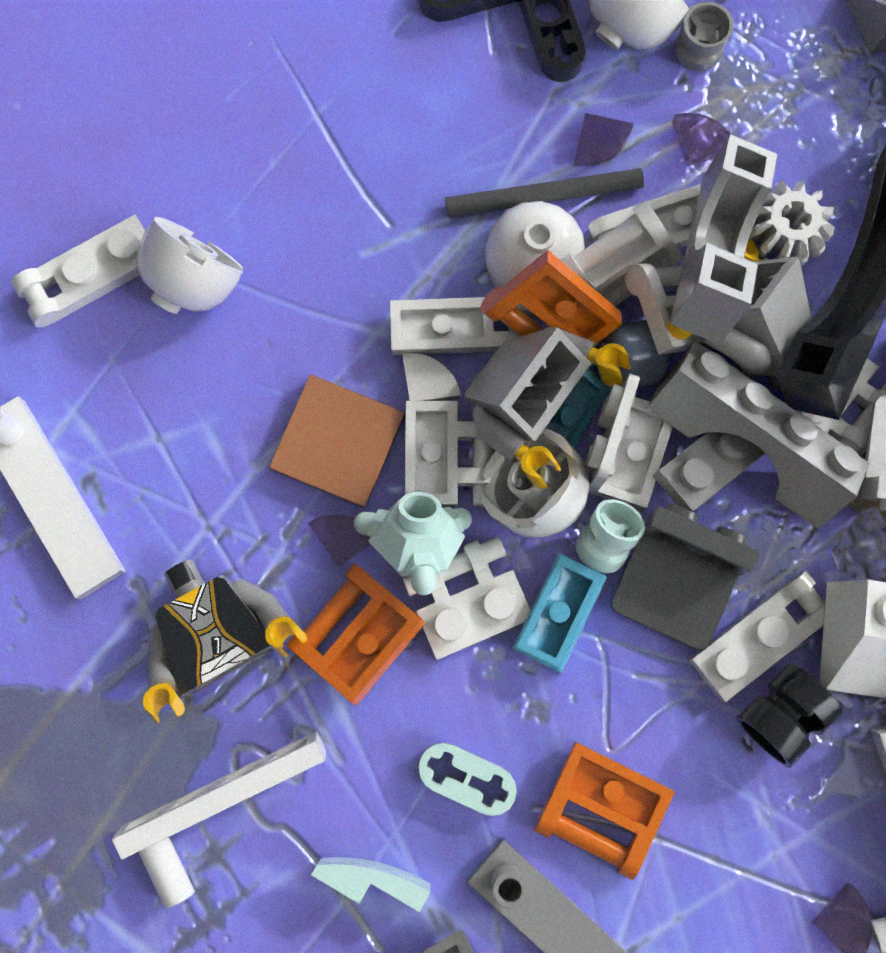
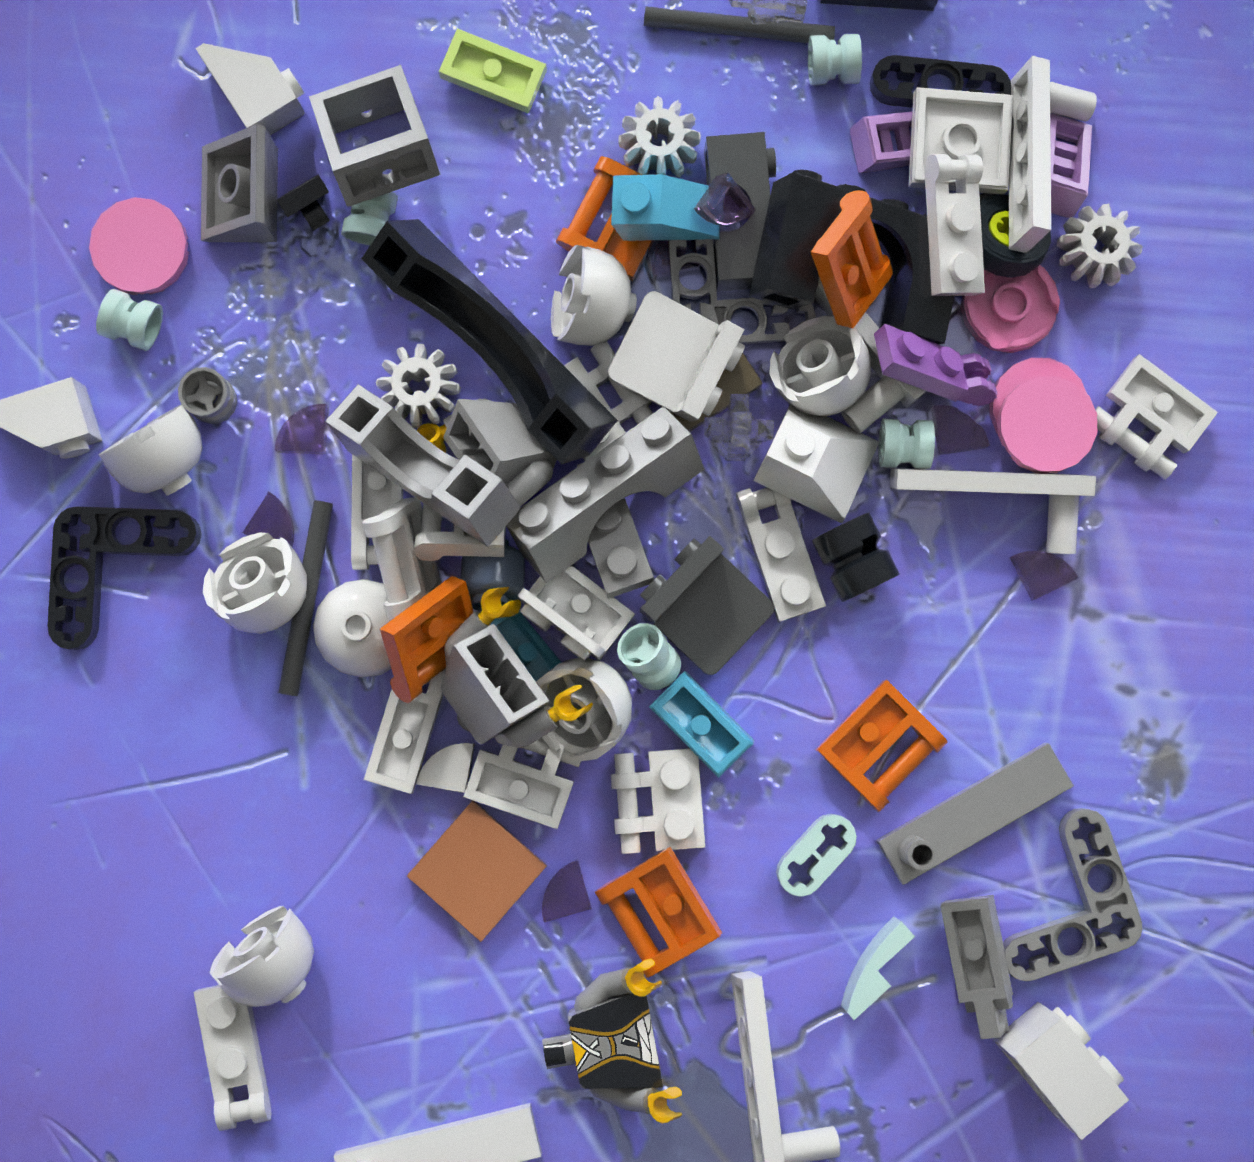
camera: 75 degrees left, 5 degrees up
light aqua rock [354,492,472,595] -> none
none -> white cylinder [203,532,307,634]

